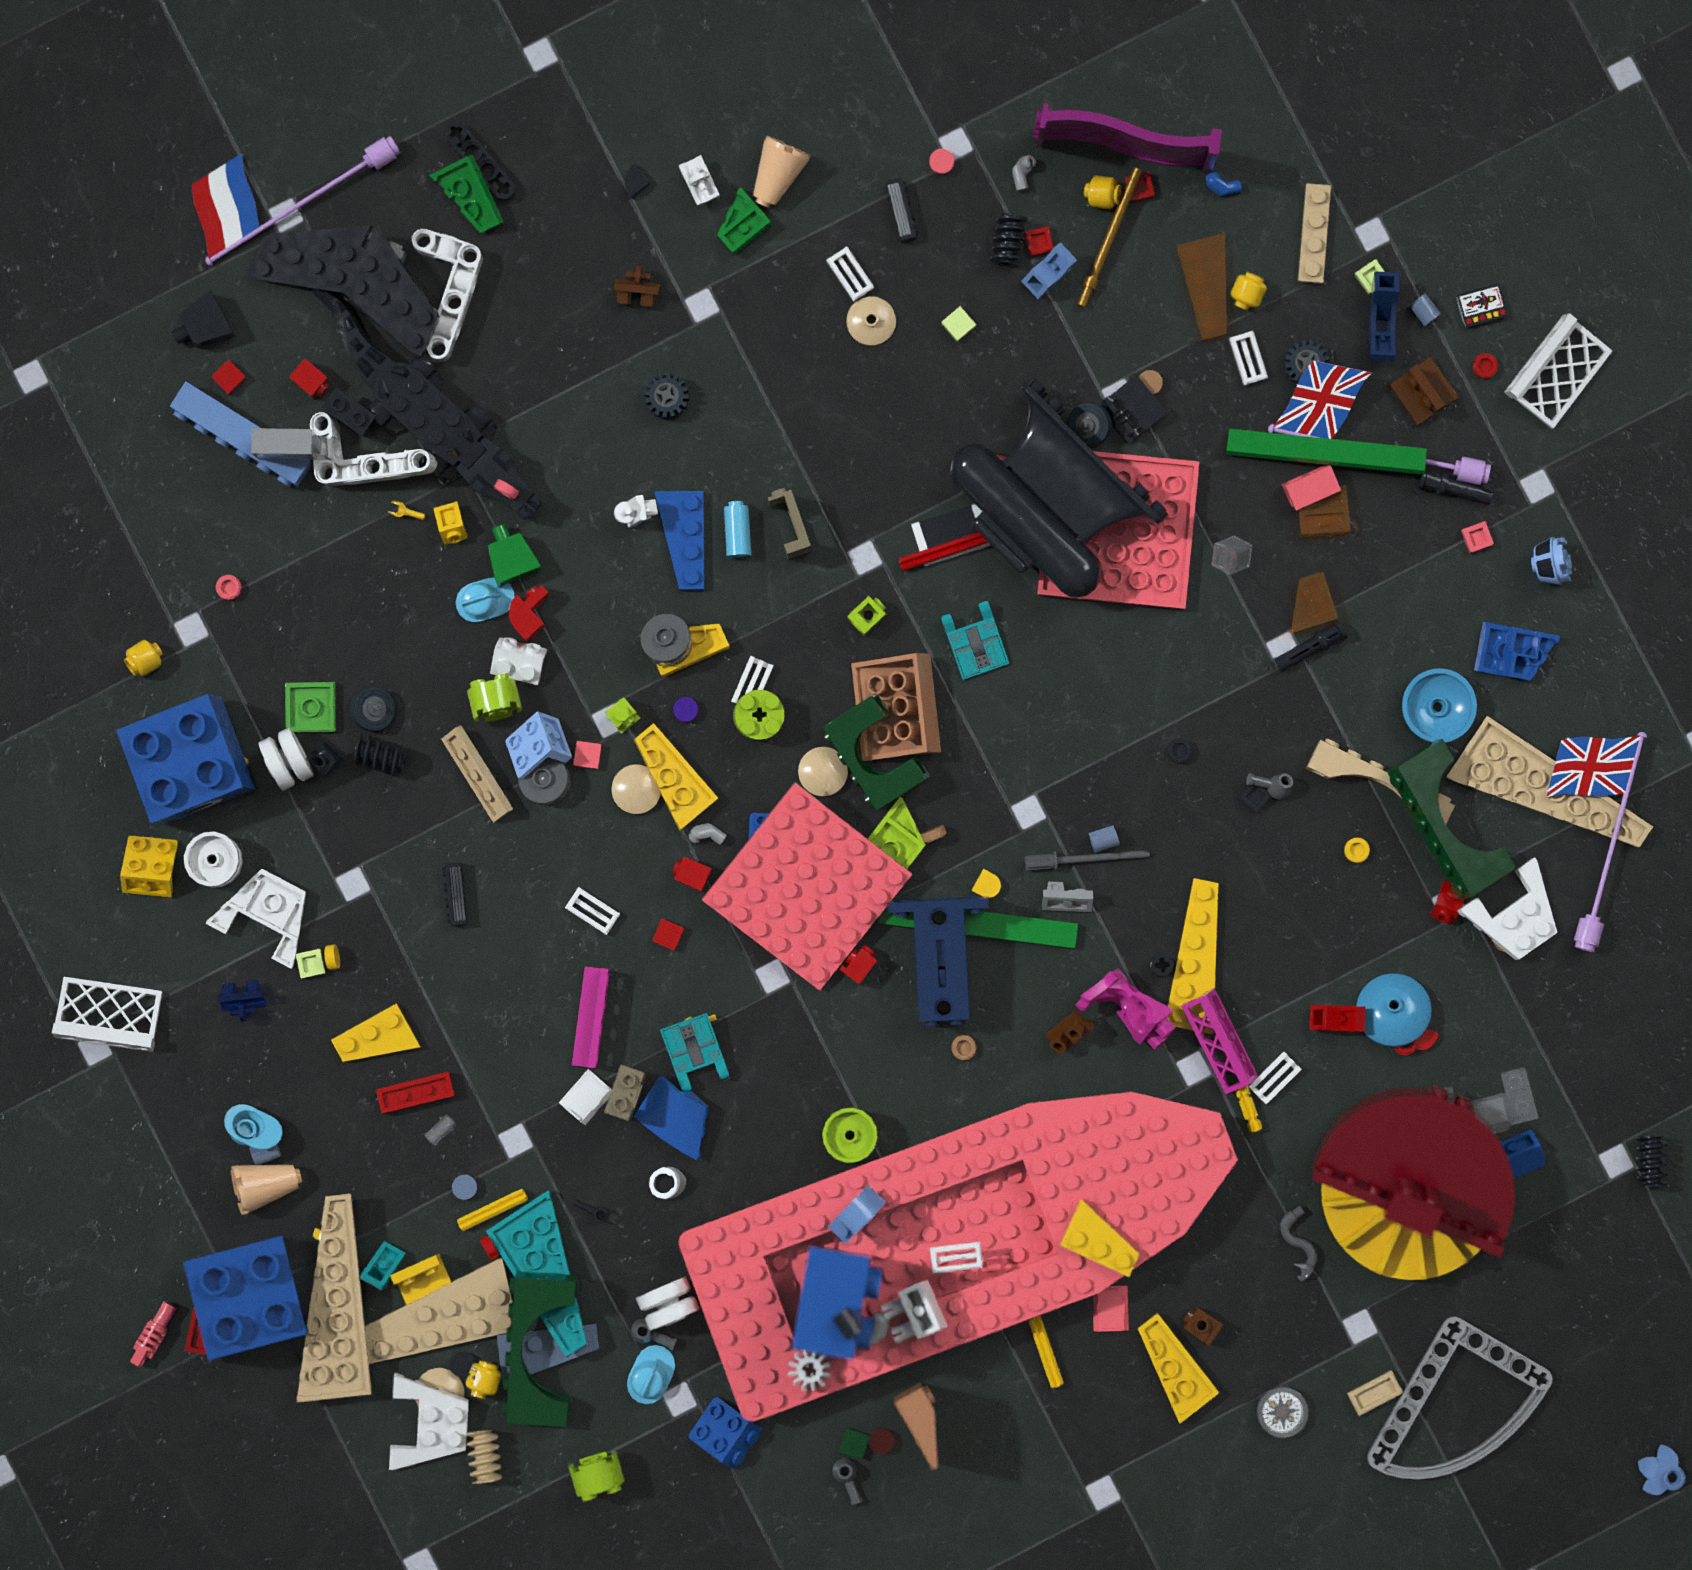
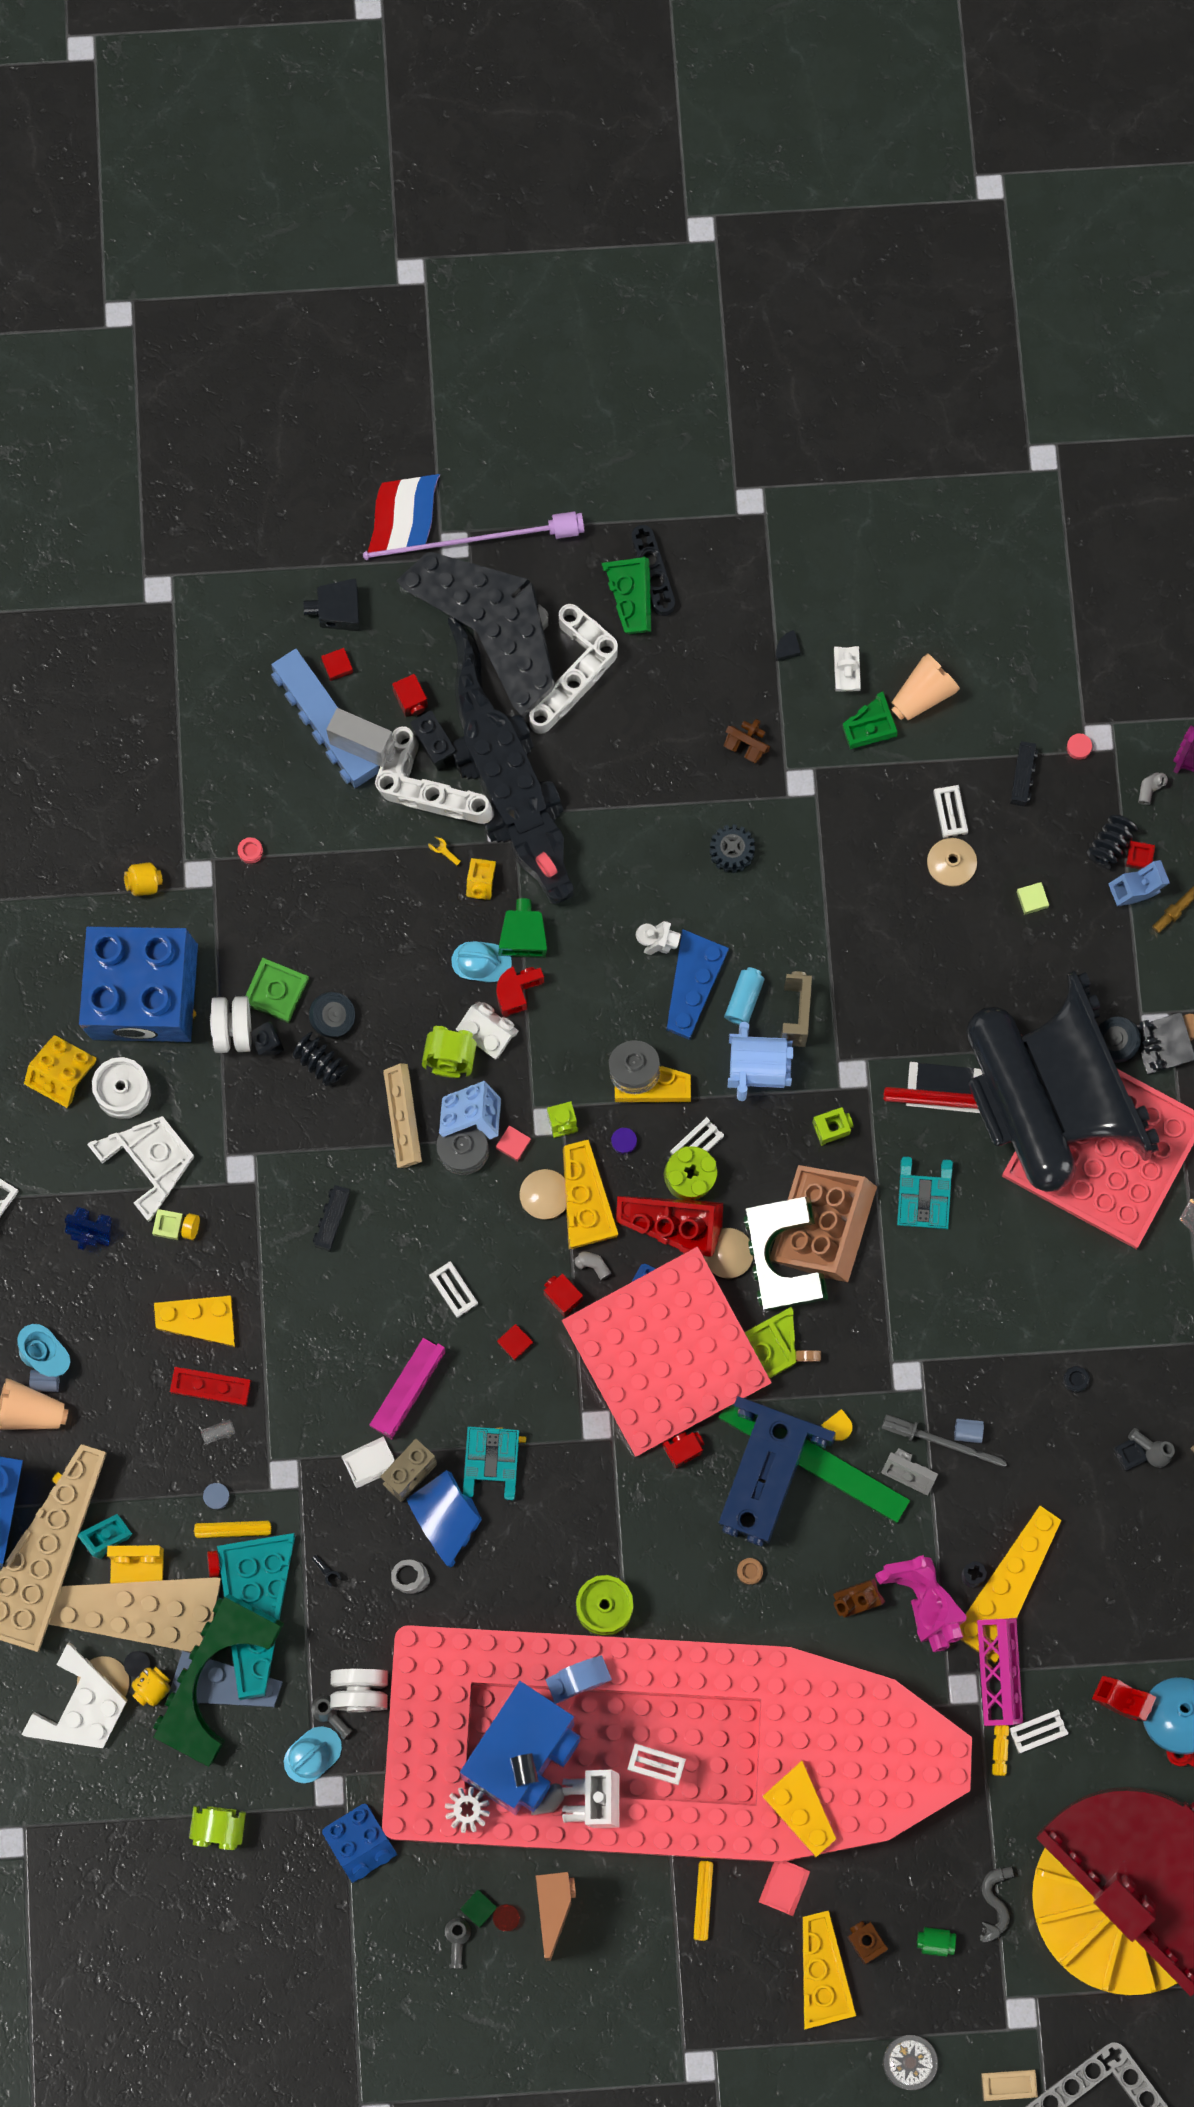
camera: 20 degrees right, 10 degrees down
tan piece [466,1430,502,1483] -> none
none -> red wedge [616,1196,724,1257]
none -> light blue container [727,1022,793,1101]
none -> green brick [917,1927,956,1957]

